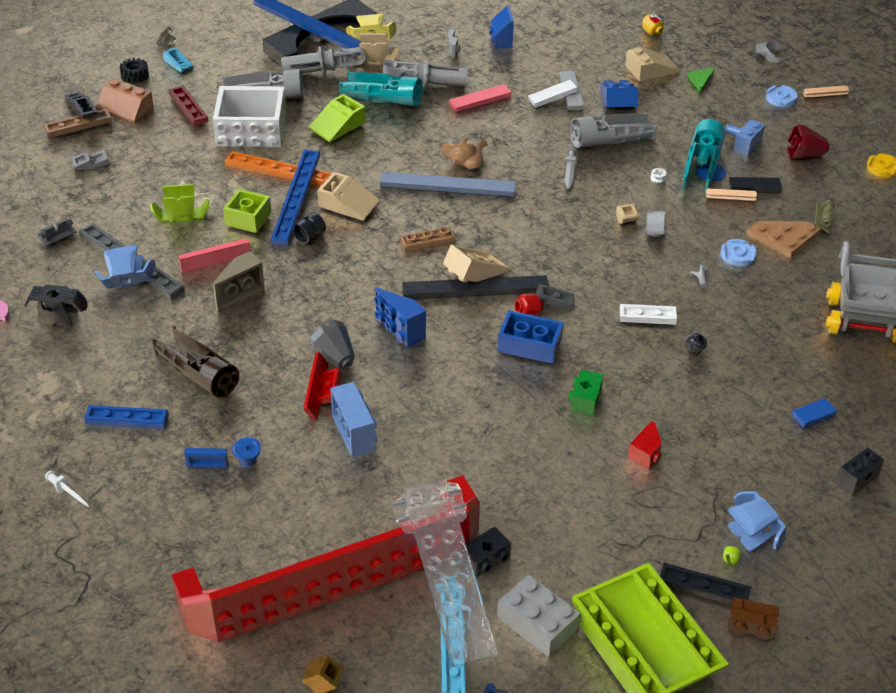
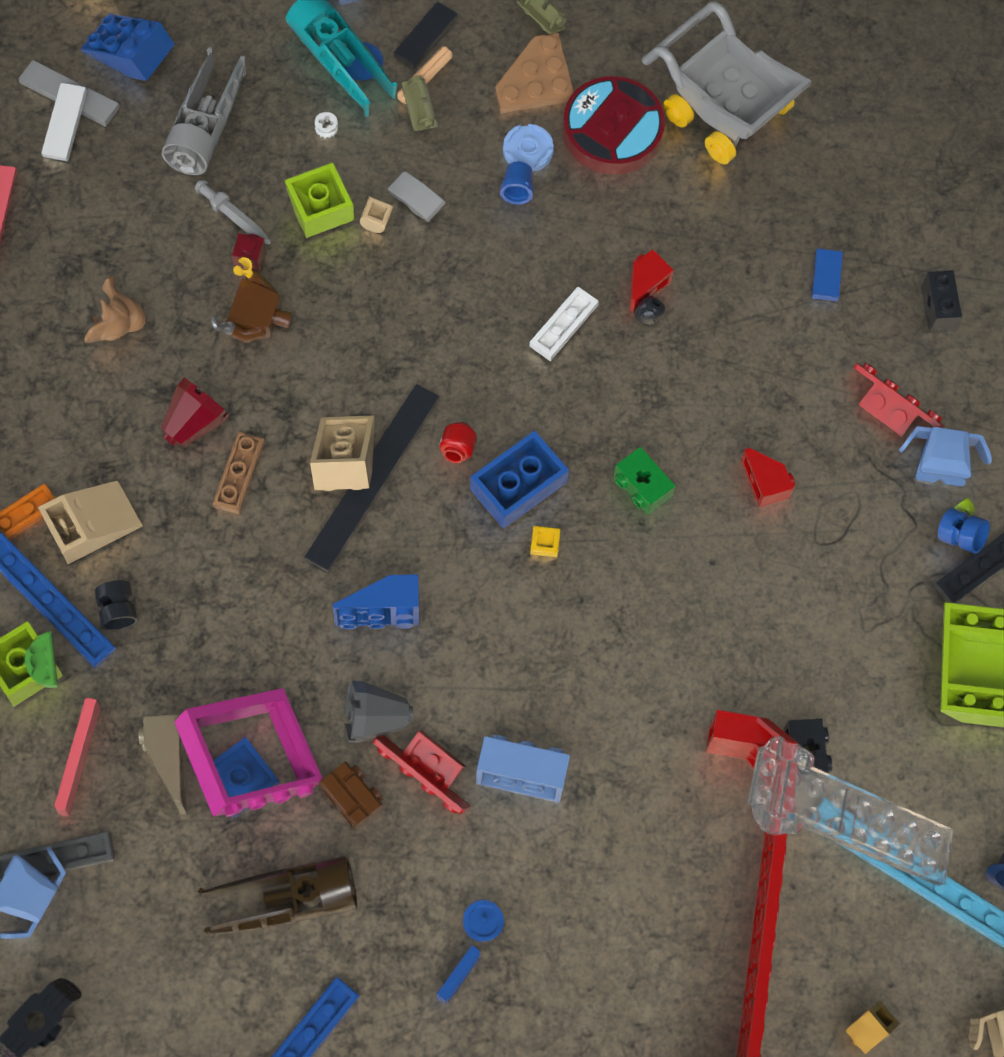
camera: 60 degrees left, 25 degrees up
sand blue tile [380,172,516,197] -> none
light grey brick [497,575,581,657] -> none
dark grey slope [535,284,574,308] -> none
light grey bar [691,264,707,288] -> none
none -> bright green tile [25,631,58,688]
none -> dark red cone [161,377,229,447]
none -> dark pink window [174,688,323,817]
none -> reddish brown torso [211,257,293,343]
none -> blue tile [213,737,280,818]
none -> dark red brick [232,233,266,274]
none -> lime slope [284,163,354,238]
none -> reddish brown brick [319,762,384,832]
none -> olive hinge [401,75,438,132]
none -> blue piece [500,161,534,205]
none -> yellow tile [530,526,560,557]
none -> brick [562,76,665,175]
none -> red slope [629,249,674,312]
none -> bracket [853,362,945,436]
none -> blue wheel [938,508,990,554]

